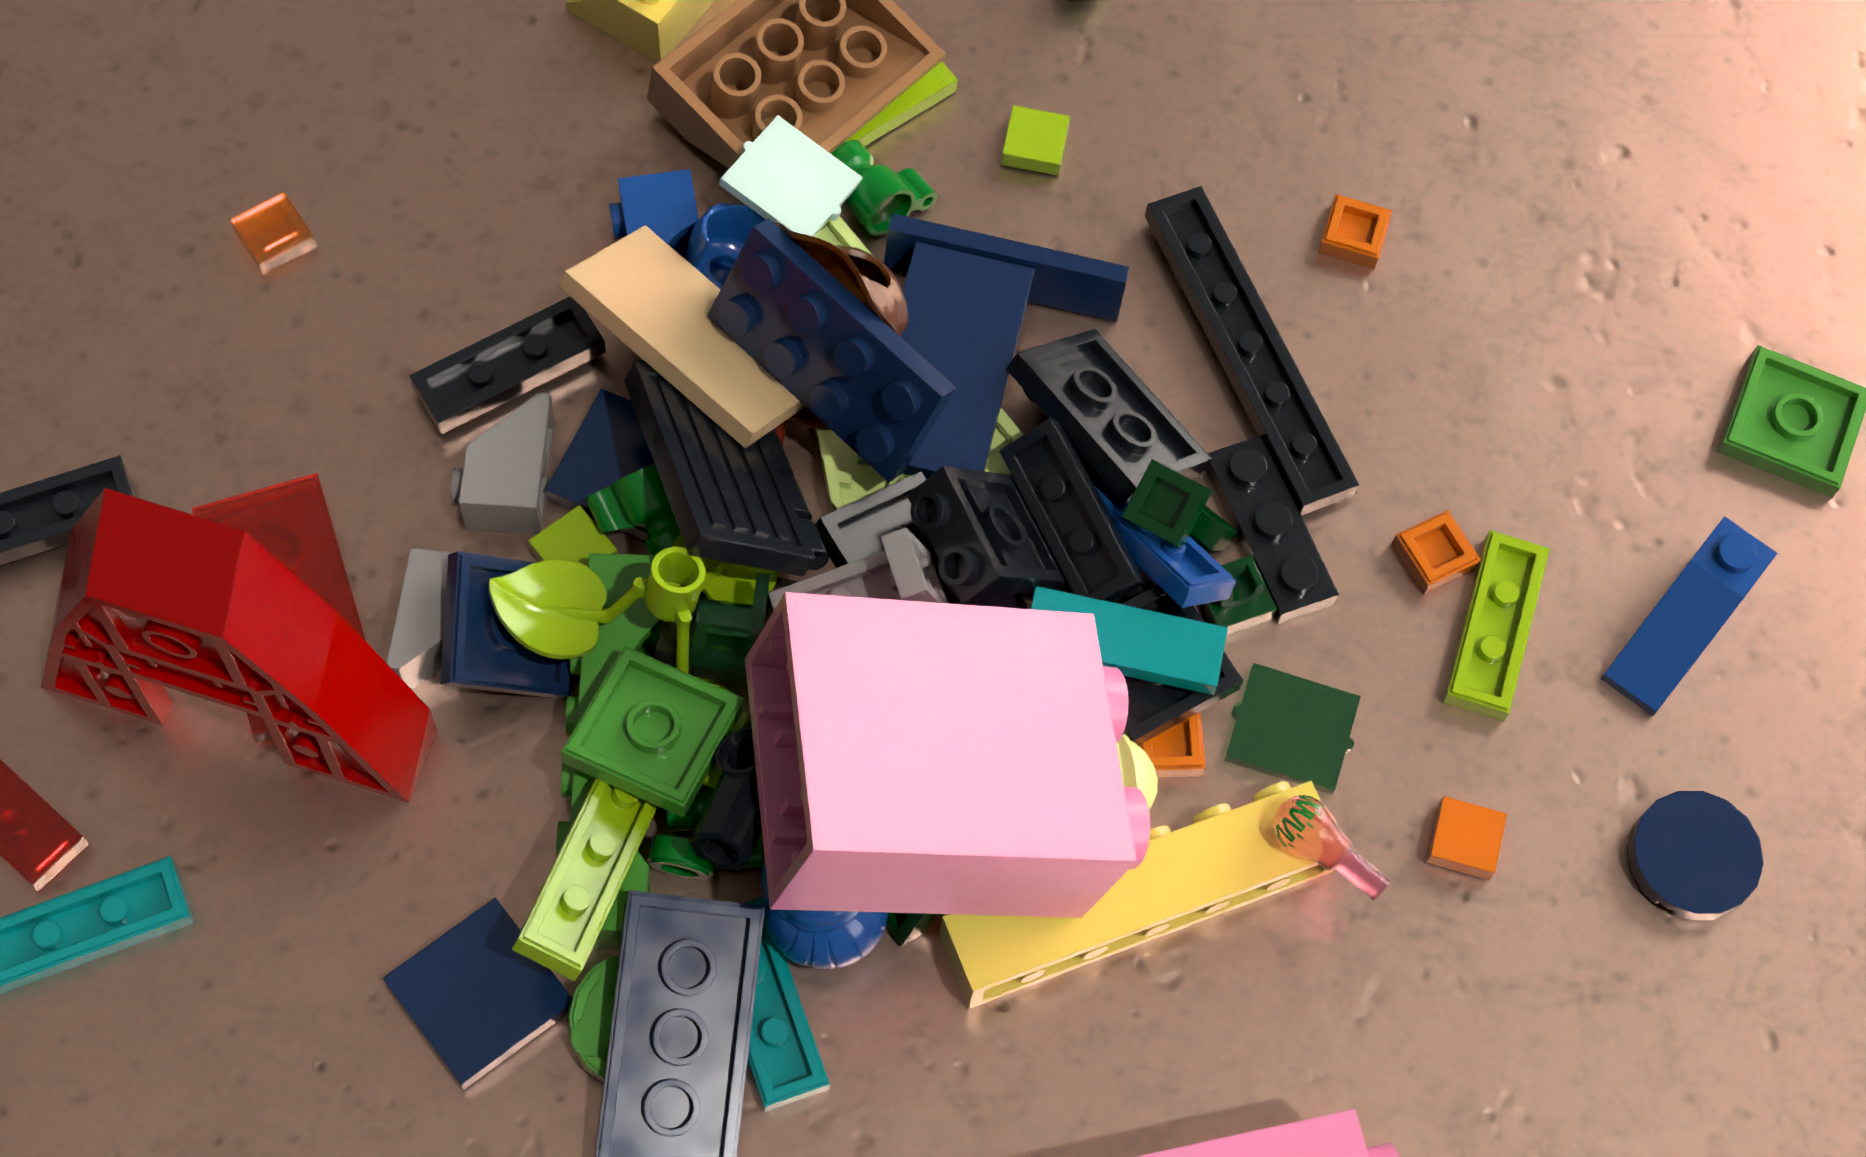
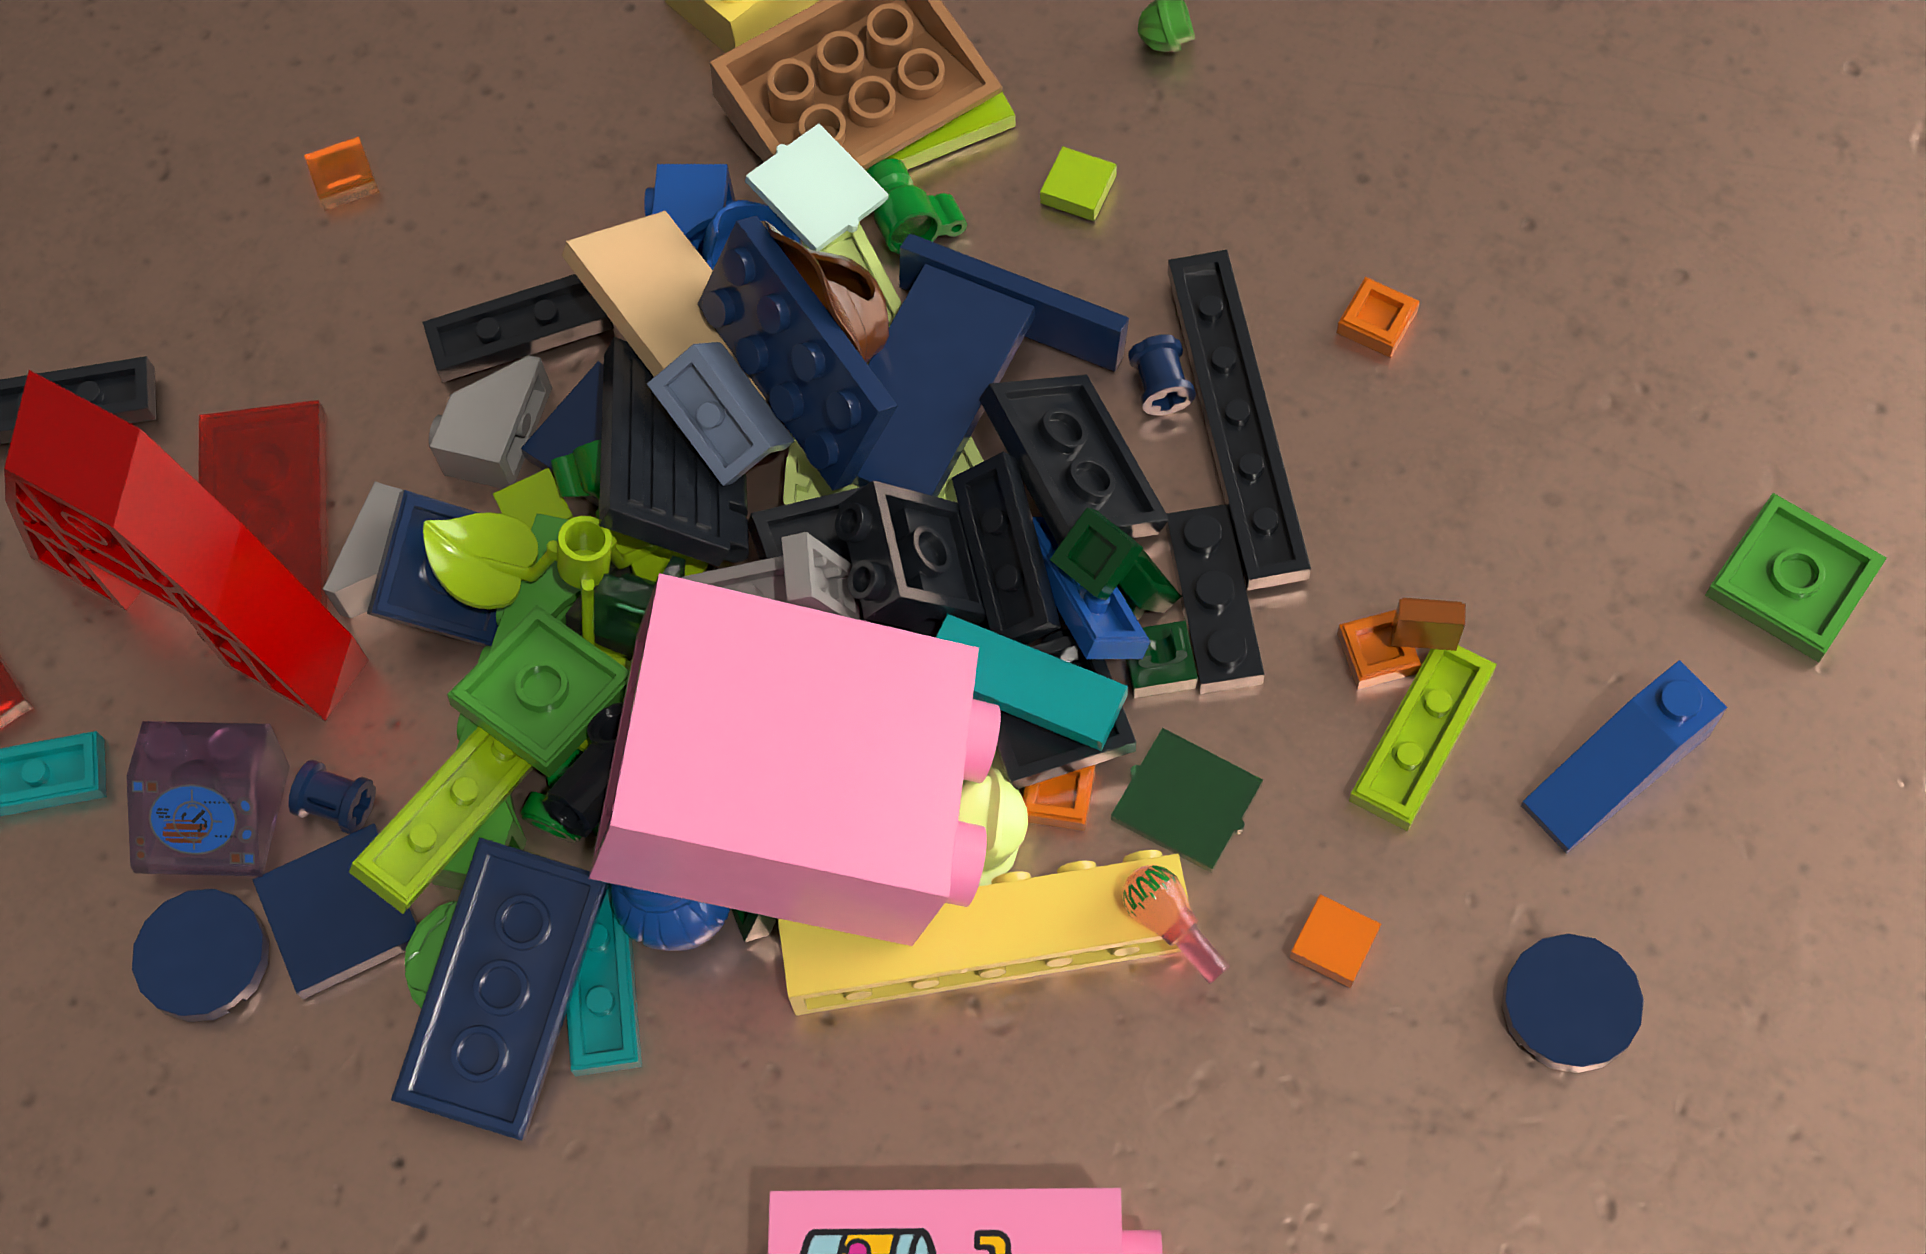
camera: 25 degrees right, 0 degrees up
none -> slope [126,721,290,877]
none -> dark blue tile [132,889,269,1022]
none -> dark blue bush [288,760,376,834]
none -> sand blue panel [647,342,794,486]
none -> dark blue bush [1128,335,1196,415]
none -> dark orange tile [1391,597,1466,651]

